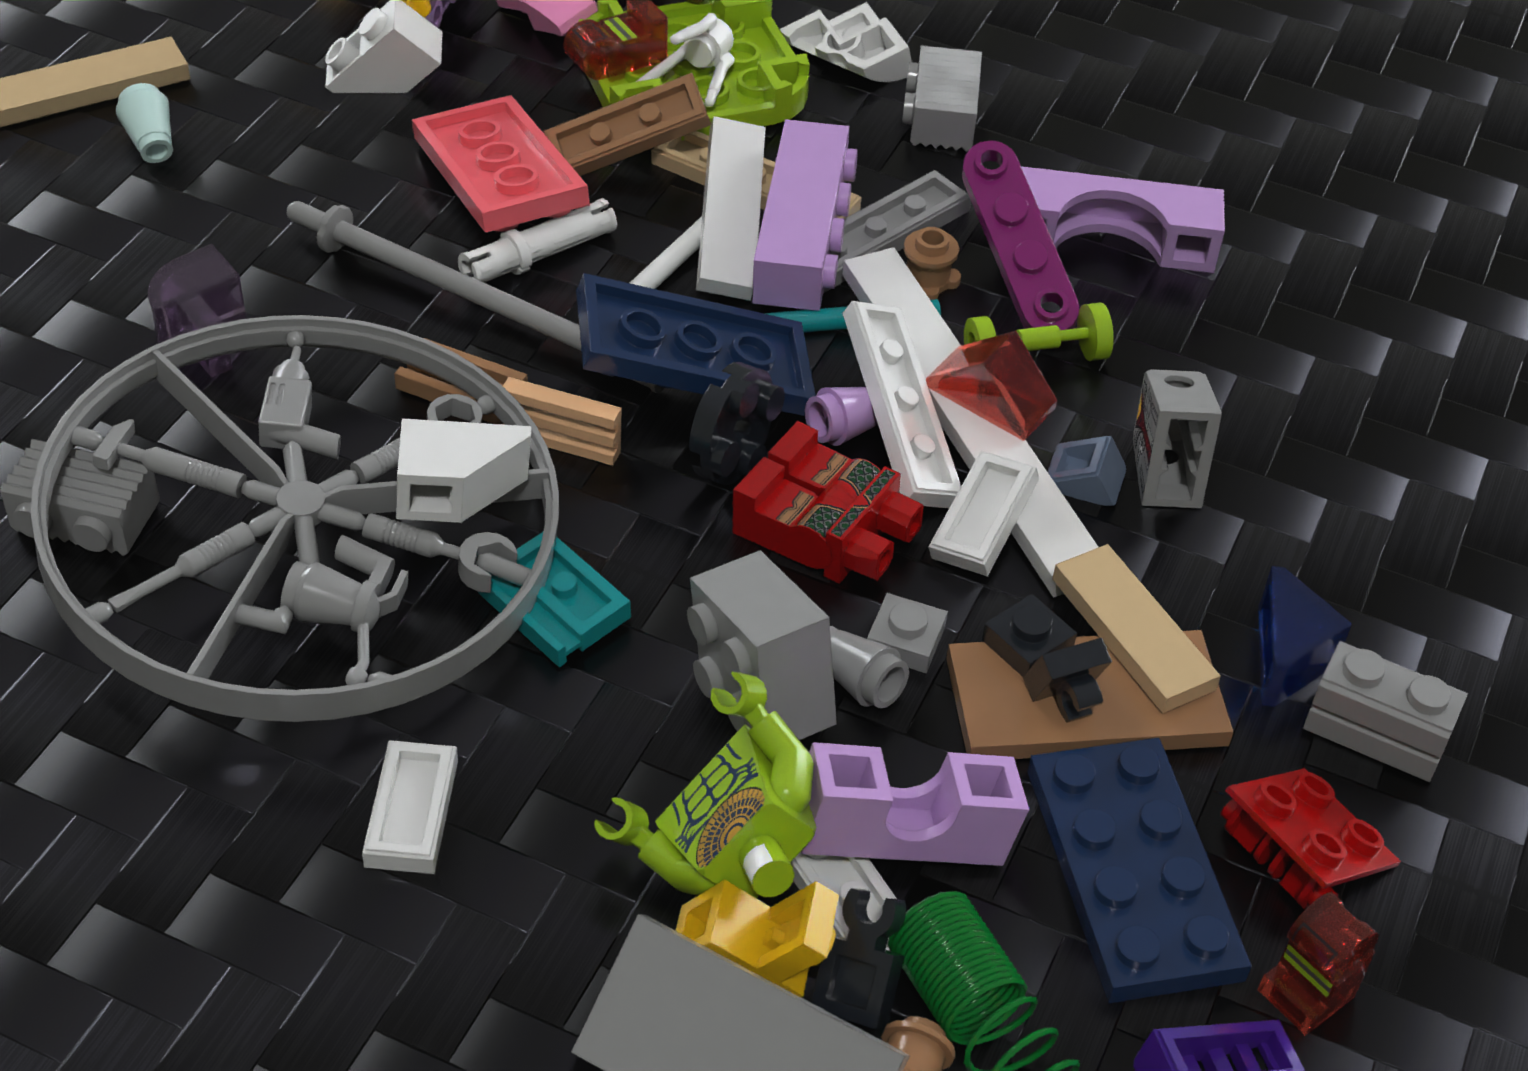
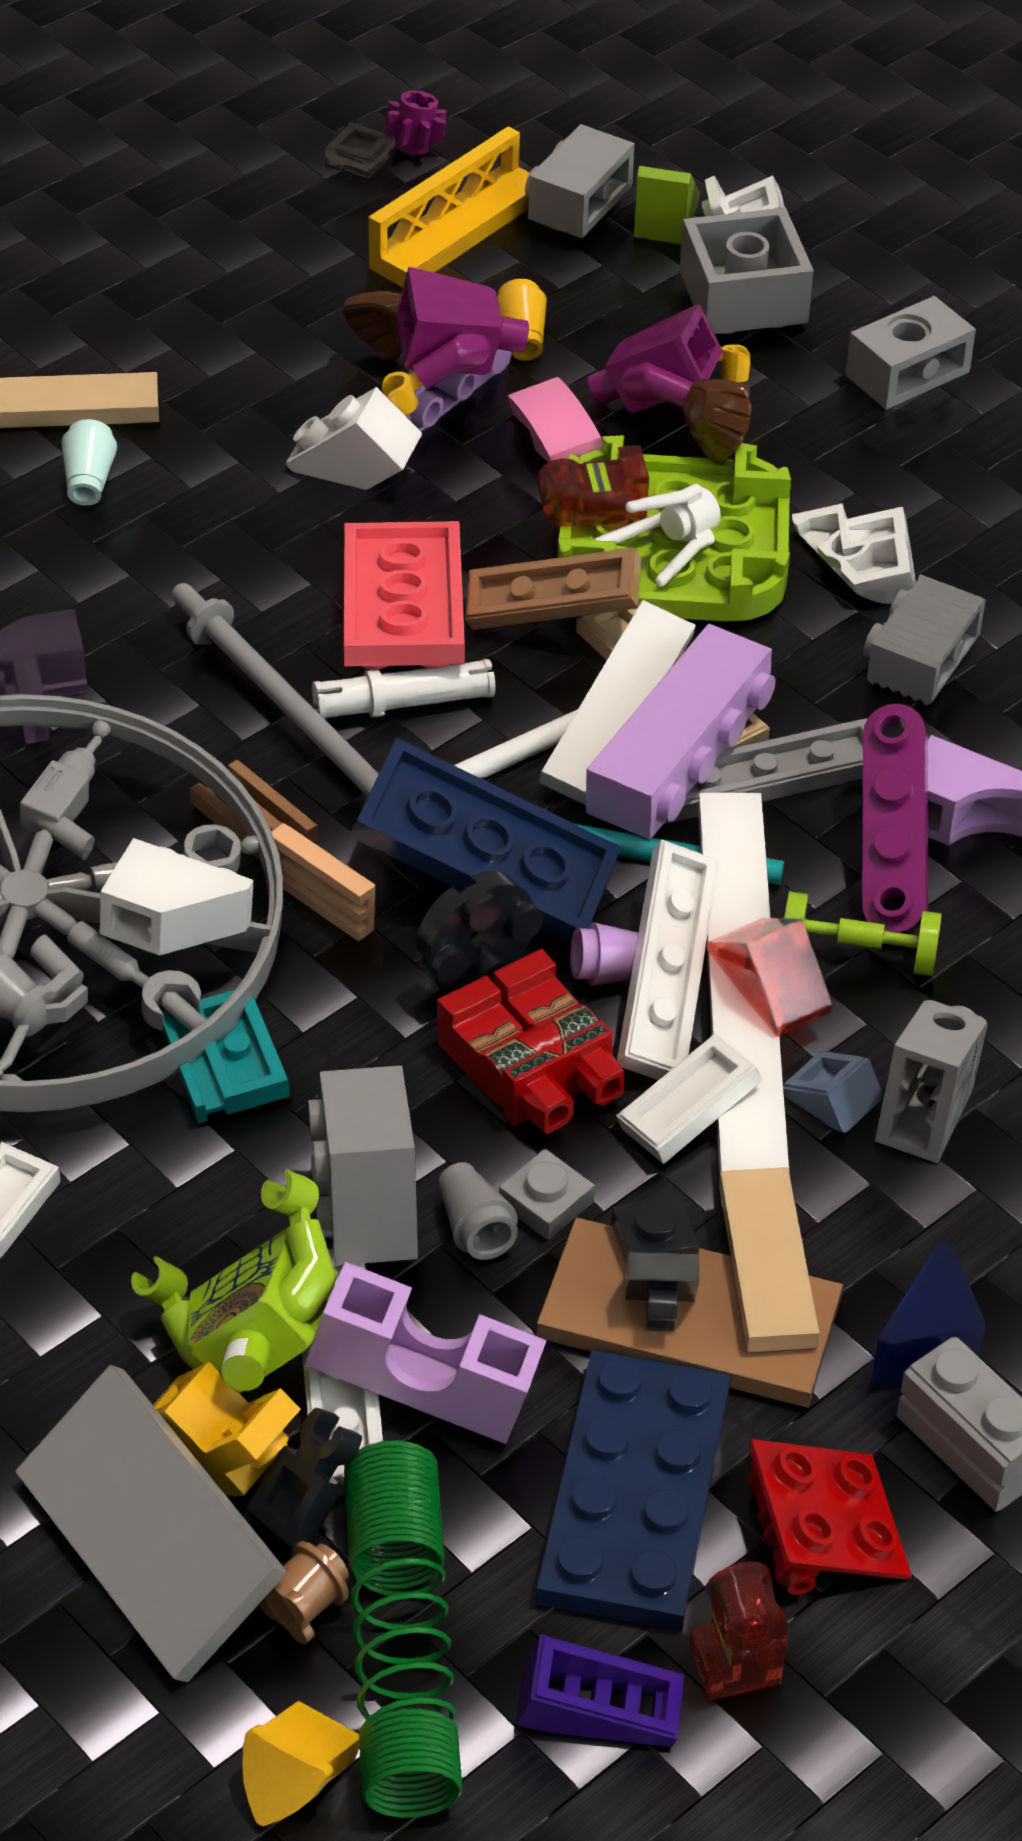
camera: 25 degrees right, 0 degrees up
medium nougat brick [903,227,961,299] -> none

